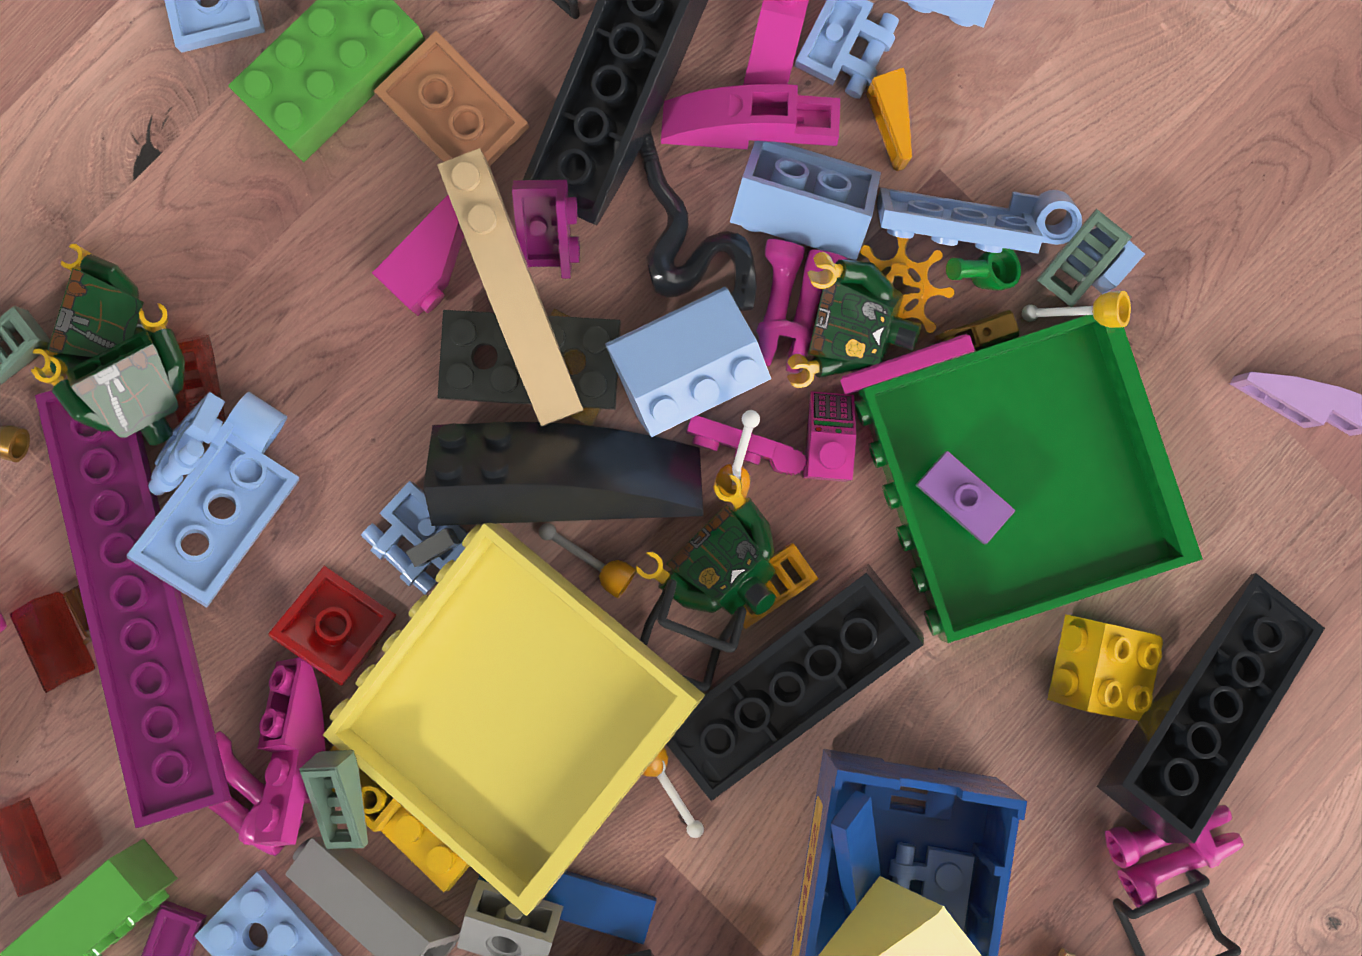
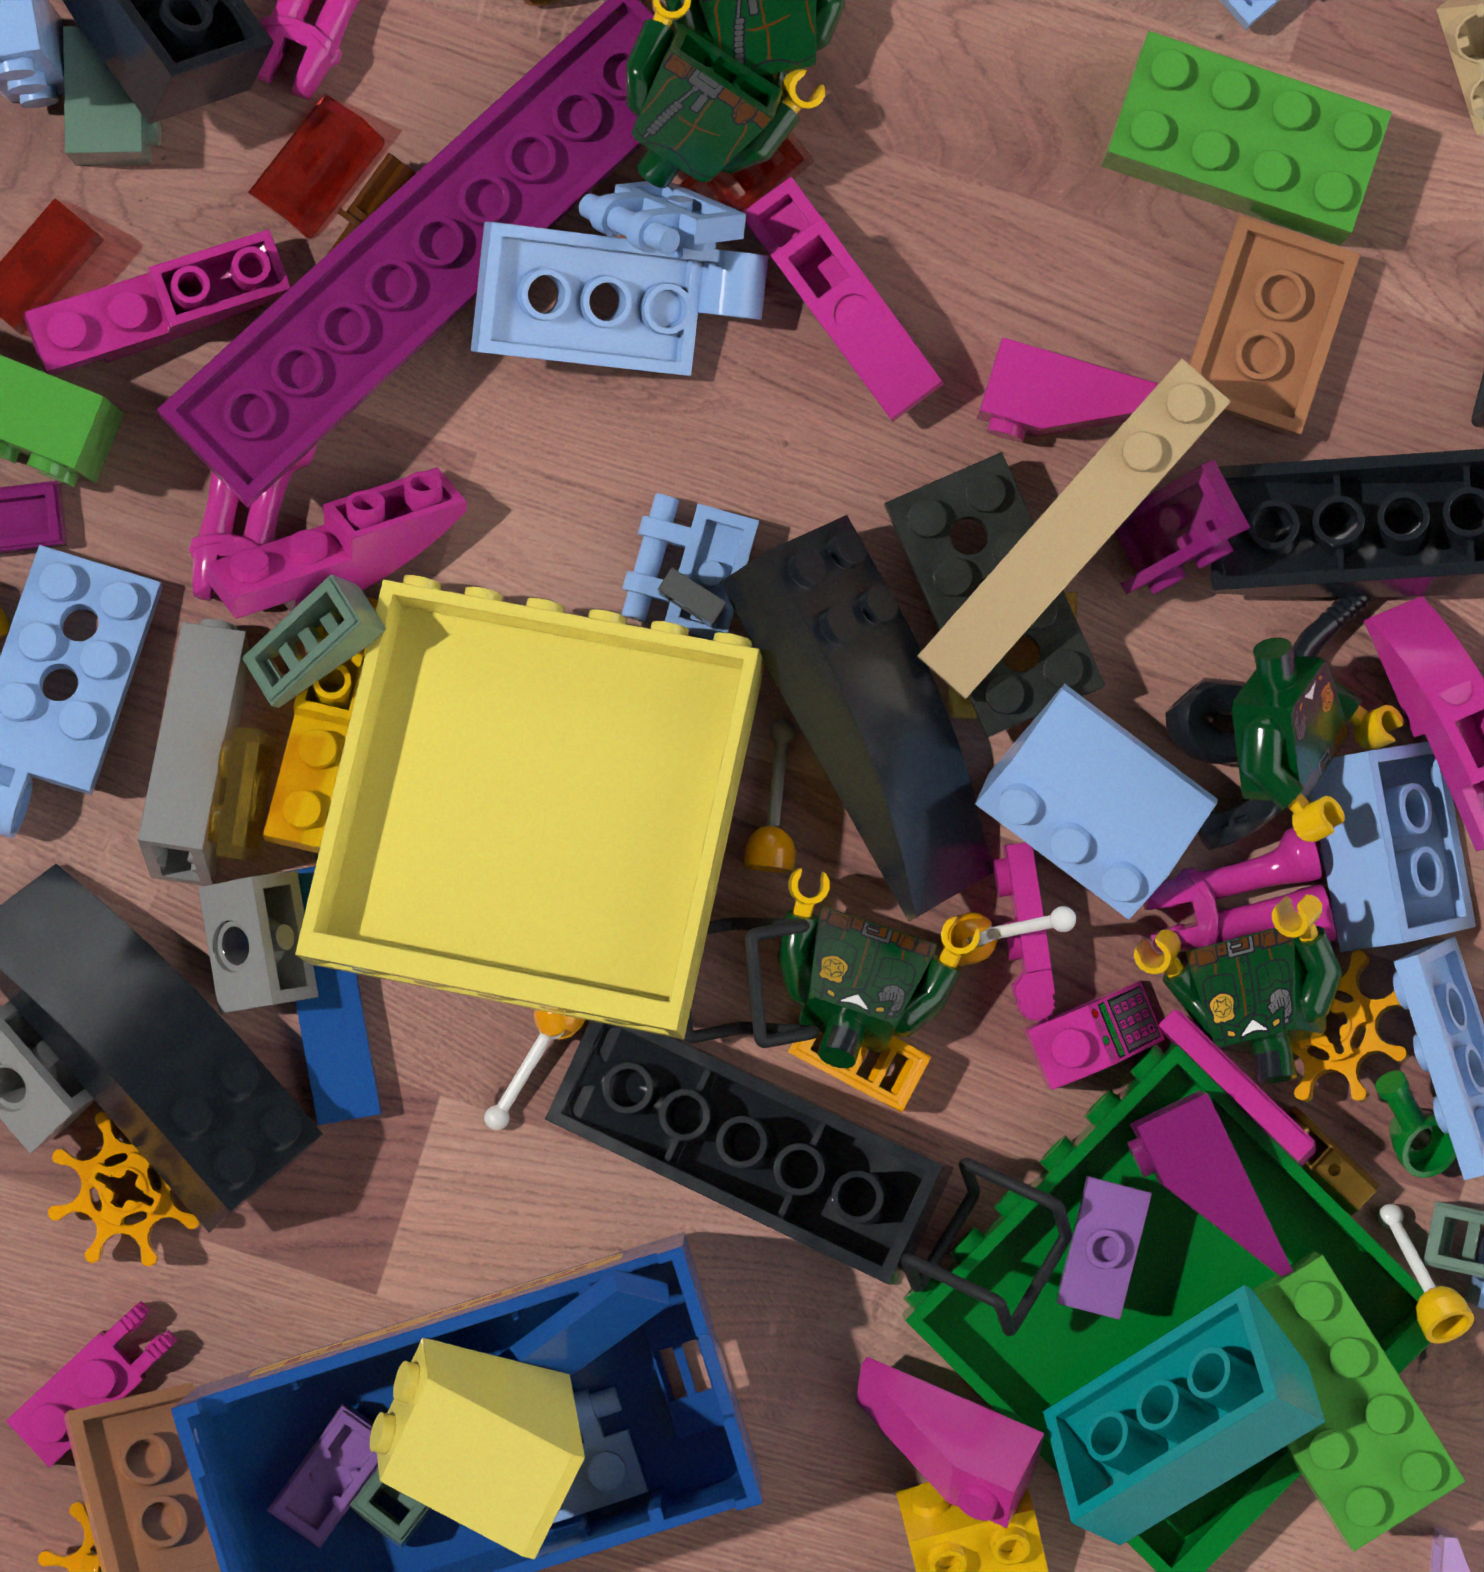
camera: 65 degrees right, 0 degrees up
red slope [268,566,396,686] -> none
none -> dark pink slope [24,229,291,375]
none -> clear yellow plate [208,726,277,862]
none -> dark pink slope [743,176,944,422]
none -> dark pink slope [856,1356,1044,1528]
none -> black piece [901,1157,1072,1336]
none -> teal slope [1043,1285,1325,1545]
none -> magenta slope [1127,1090,1293,1277]
none -> dark green torso [1232,637,1404,842]
none -> bright green brick [1252,1251,1466,1552]

